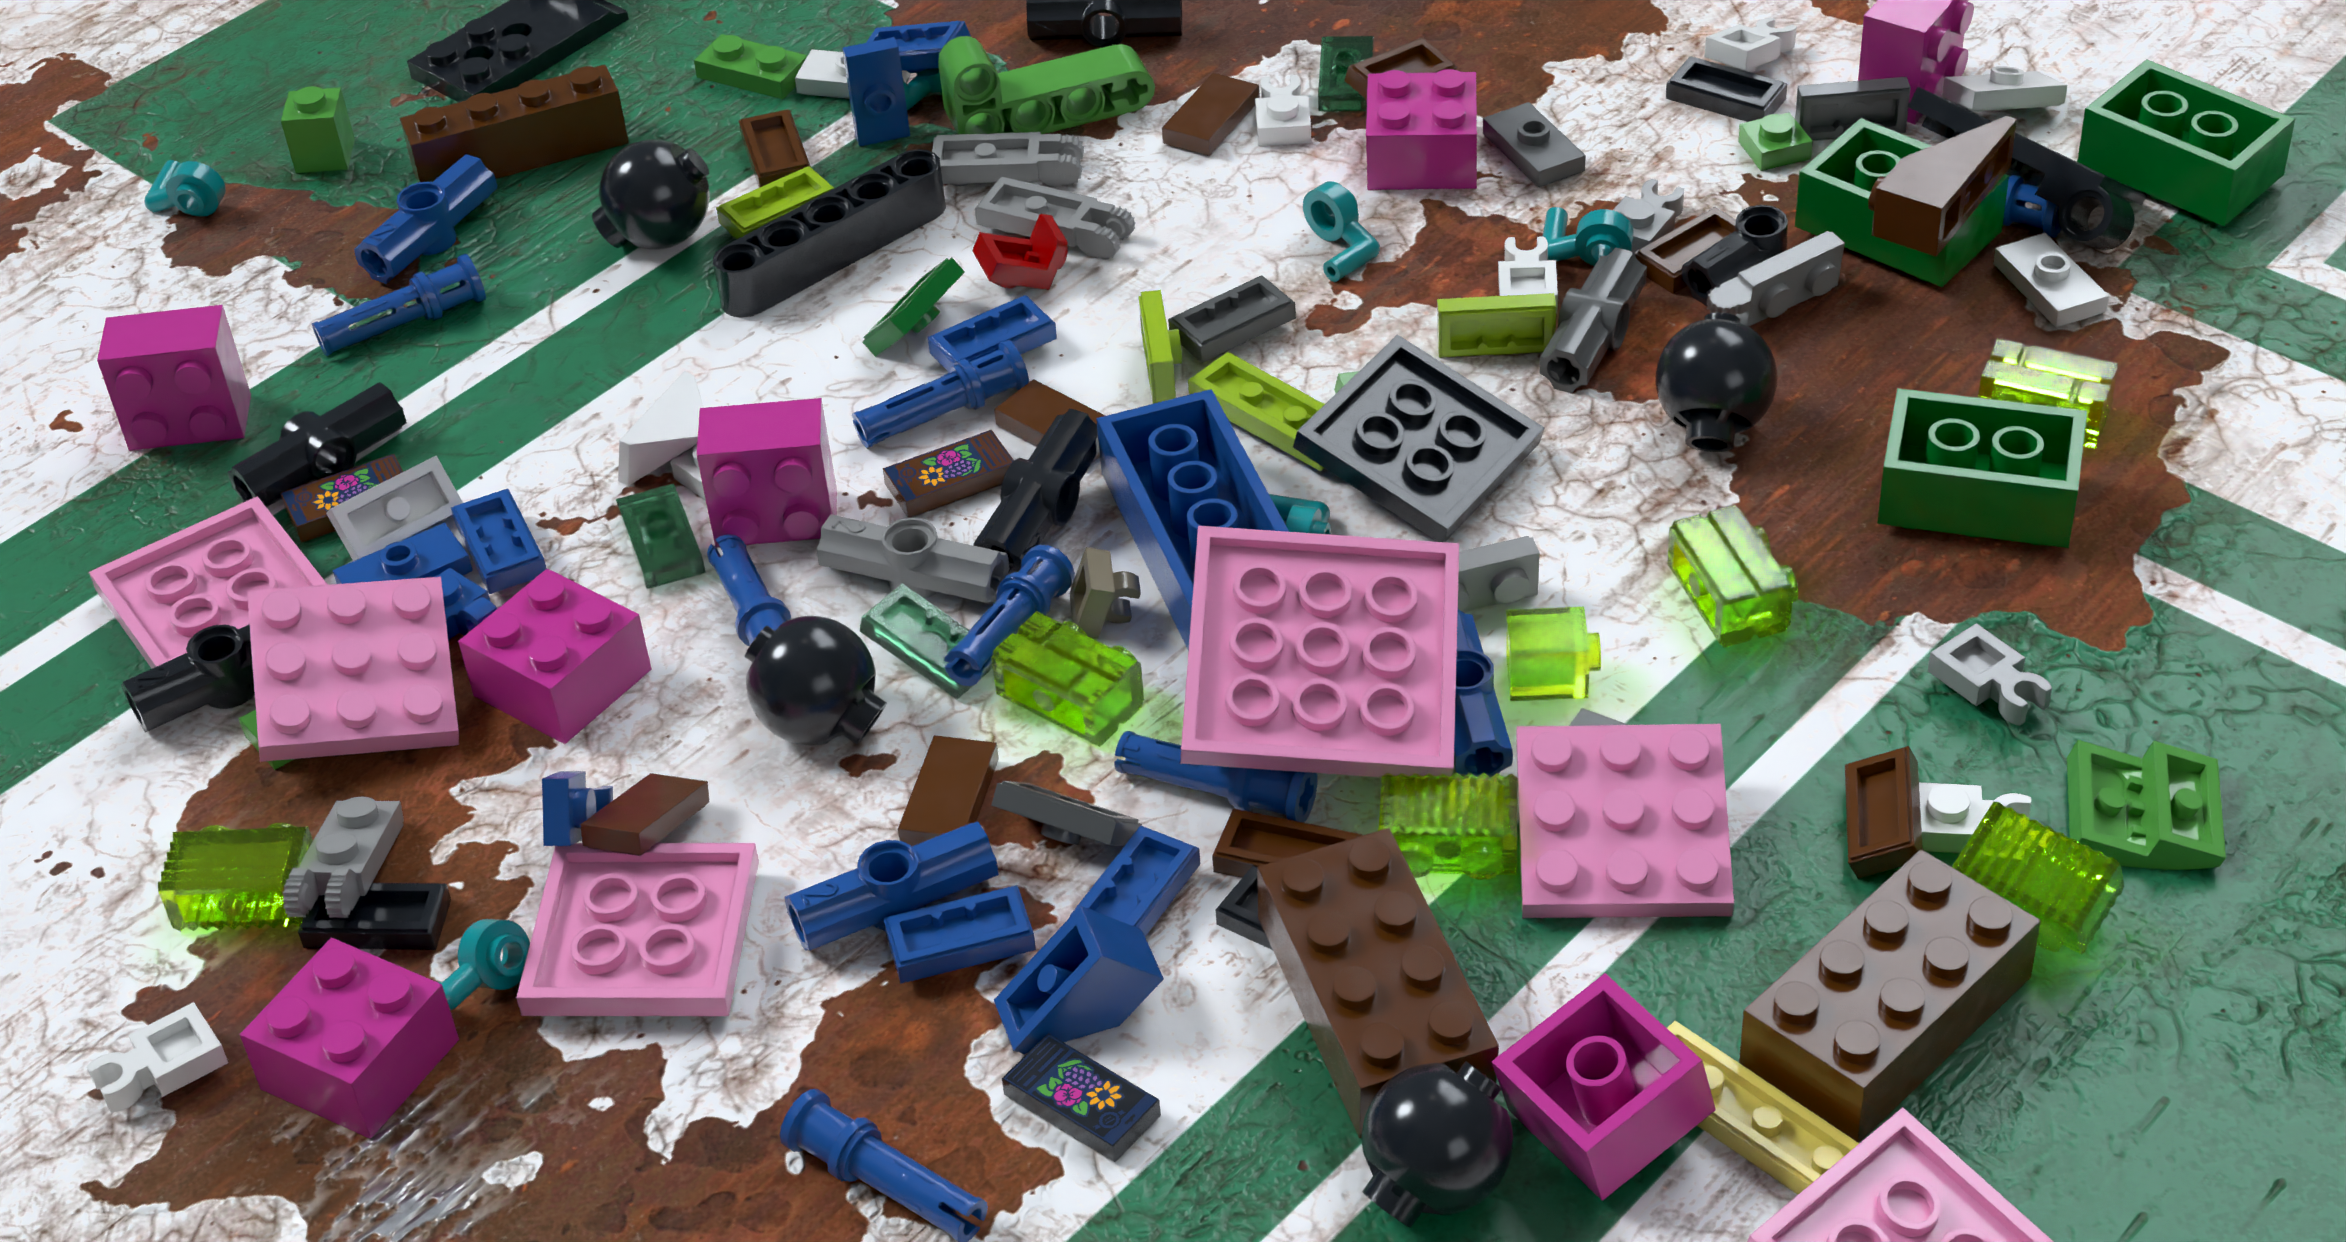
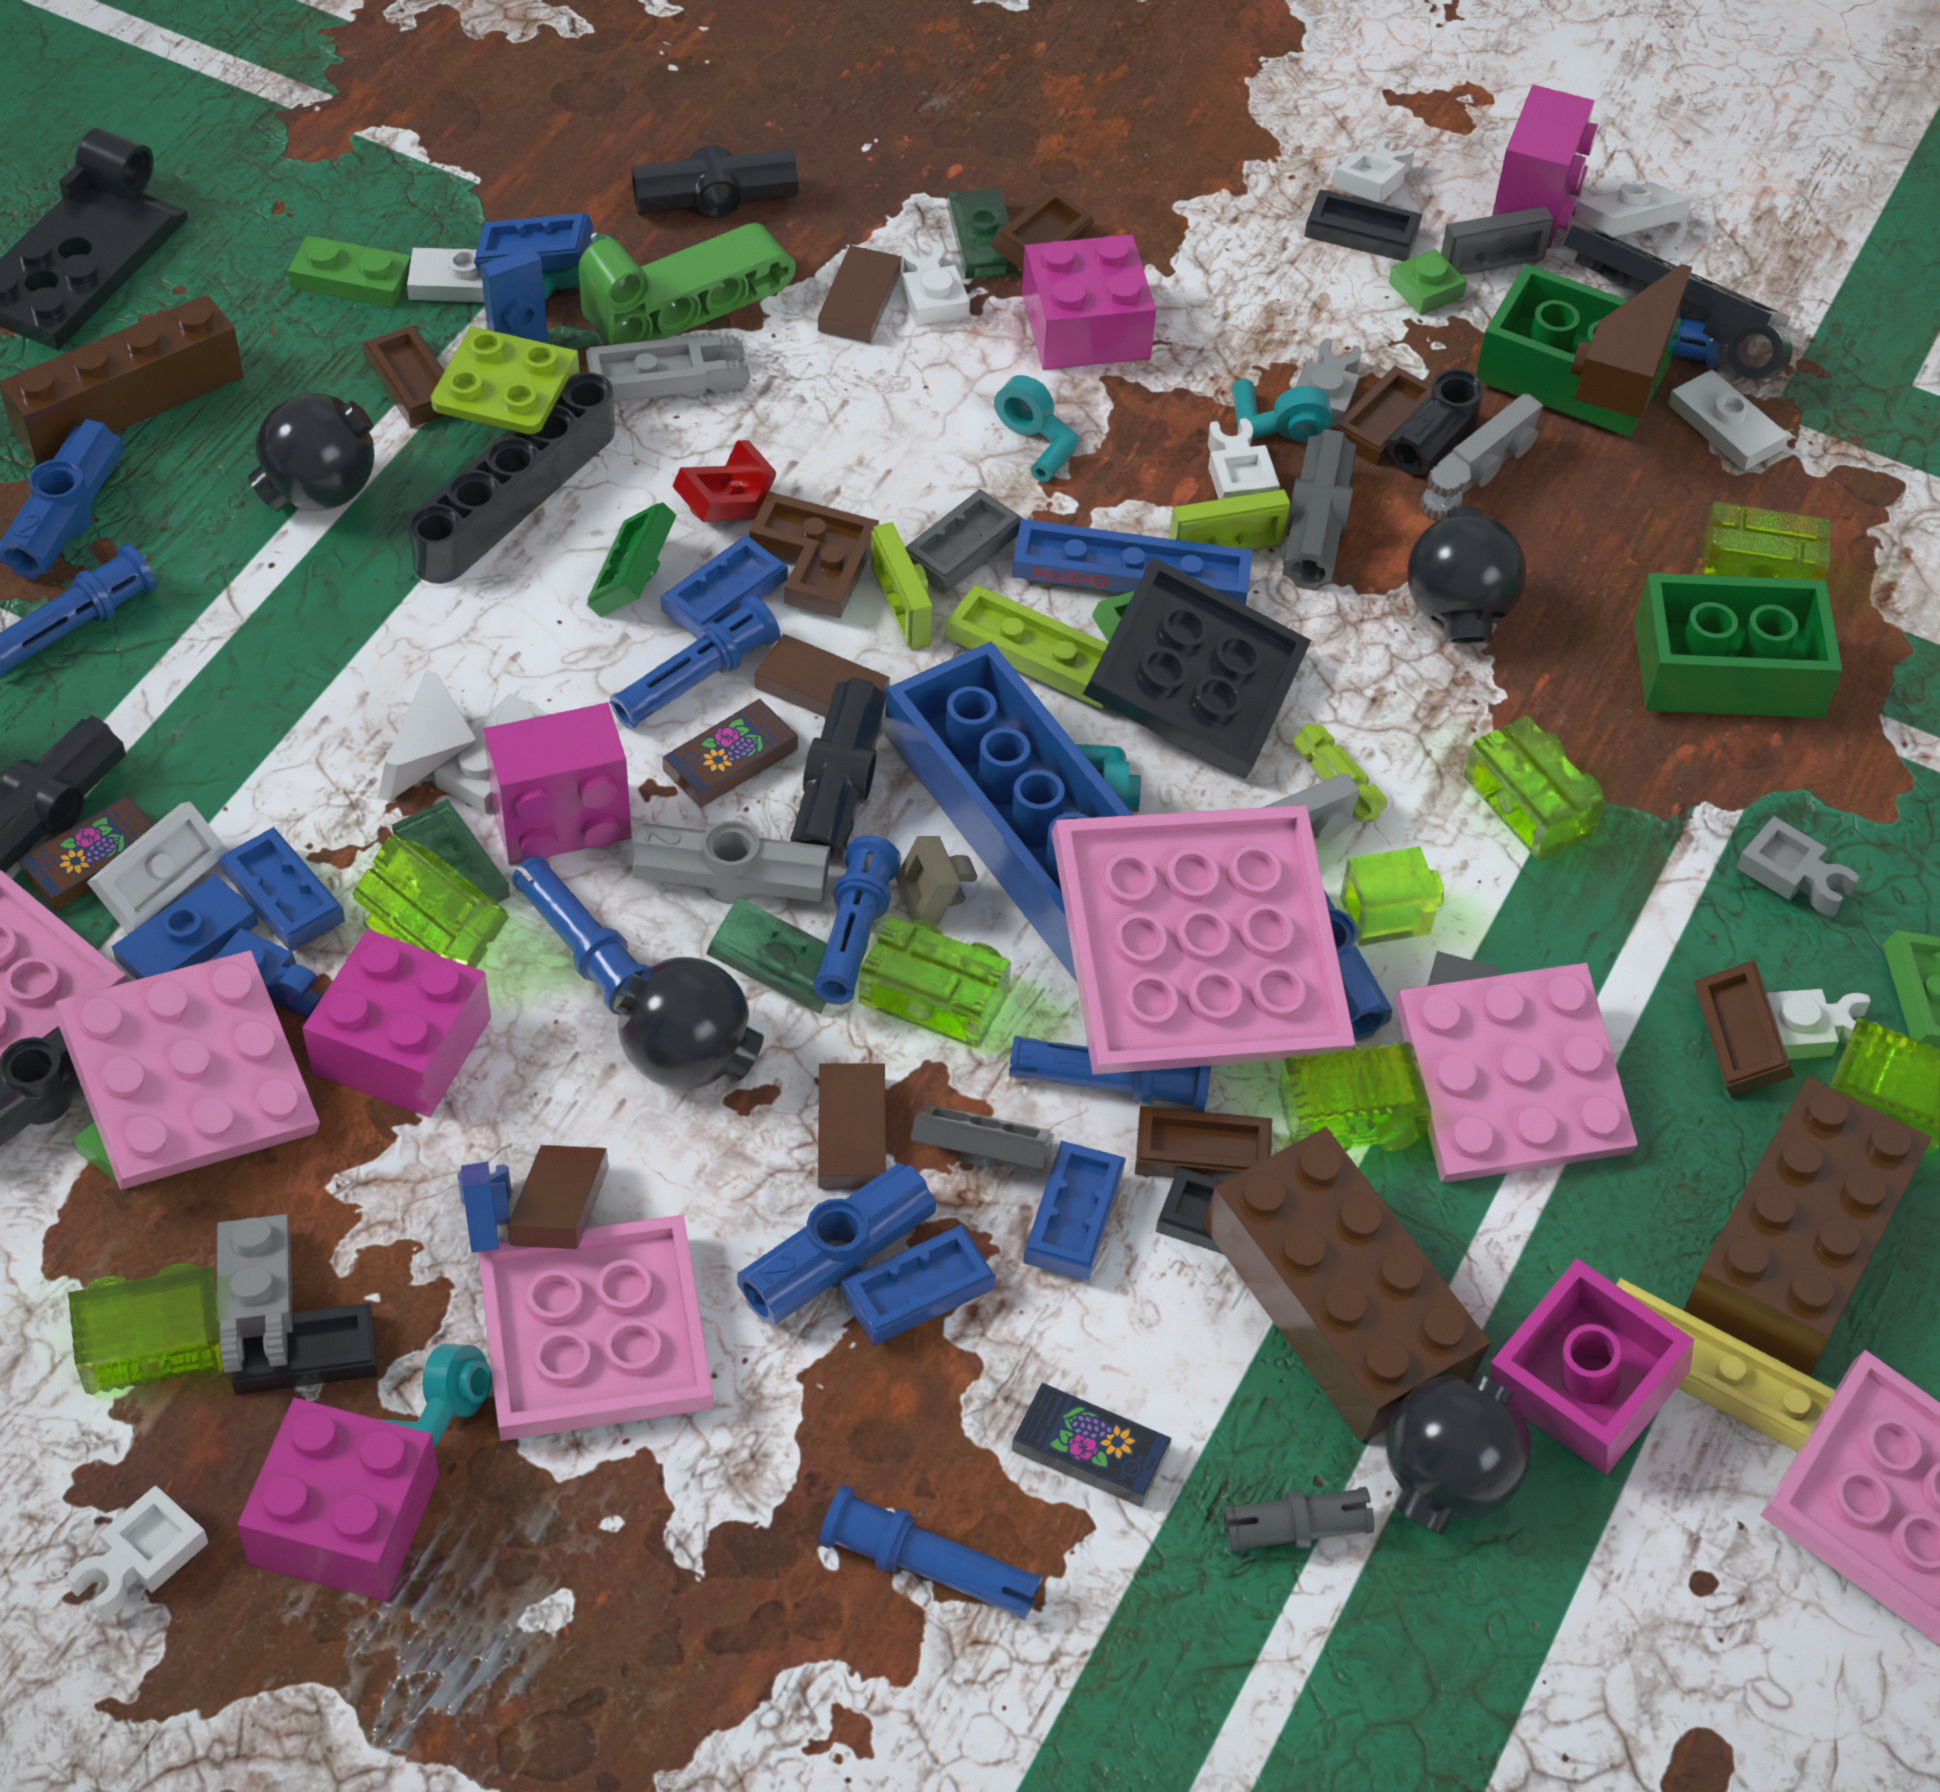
camera: 20 degrees left, 10 degrees up
lime plate [716,166,834,239] -> none
light grey hinge [975,177,1136,260] -> none
blue slope [994,906,1164,1054] -> none
dark grey plate [1483,102,1586,187] -> none
green brick [2077,59,2295,226] -> none
none -> clear neon green brick [352,834,509,968]
none -> lime bracket [431,326,580,434]
none -> reddish brown plate [749,491,879,619]
none -> blue plate [1012,519,1253,605]
none -> dark grey pin [1223,1486,1374,1553]
none -> lime axle [1293,723,1388,822]

